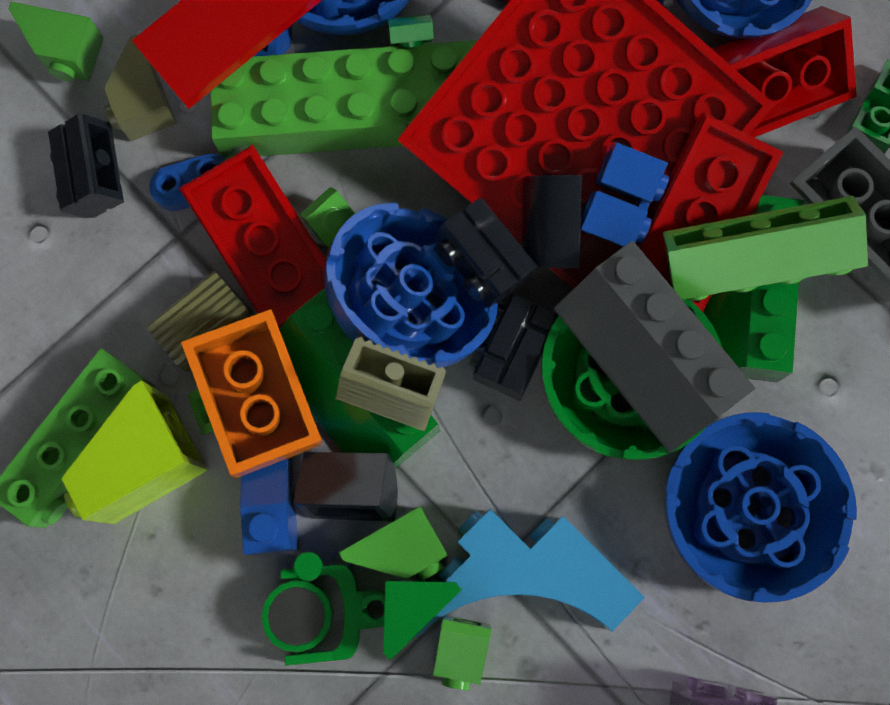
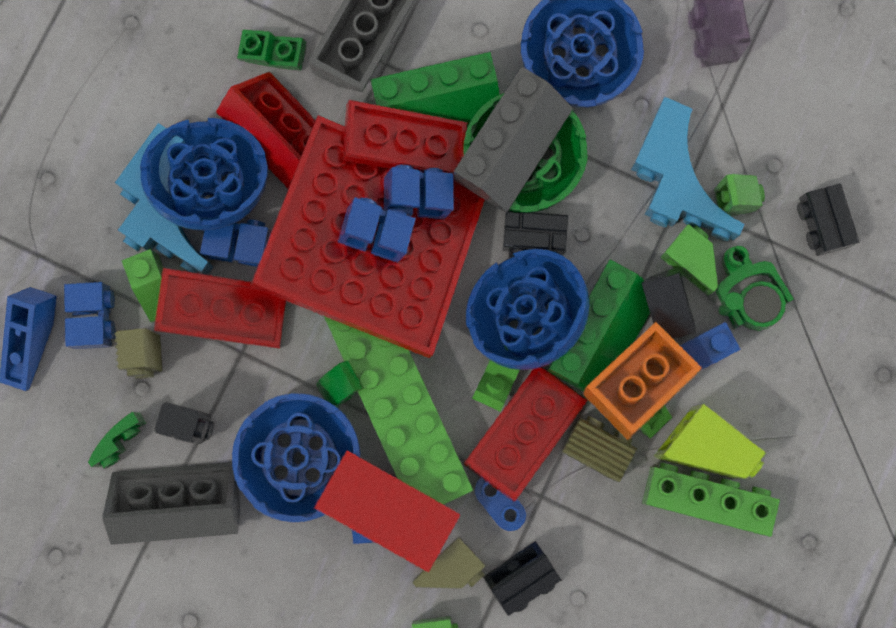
camera: 115 degrees left, 5 degrees up
olive brick [336,336,446,432] -> none
green slope [383,581,463,660] -> none
black brick [434,198,538,308] -> none
black brick [522,175,582,268] -> none
bright green brick [663,196,868,301] -> none
none -> blue piece [338,197,415,263]

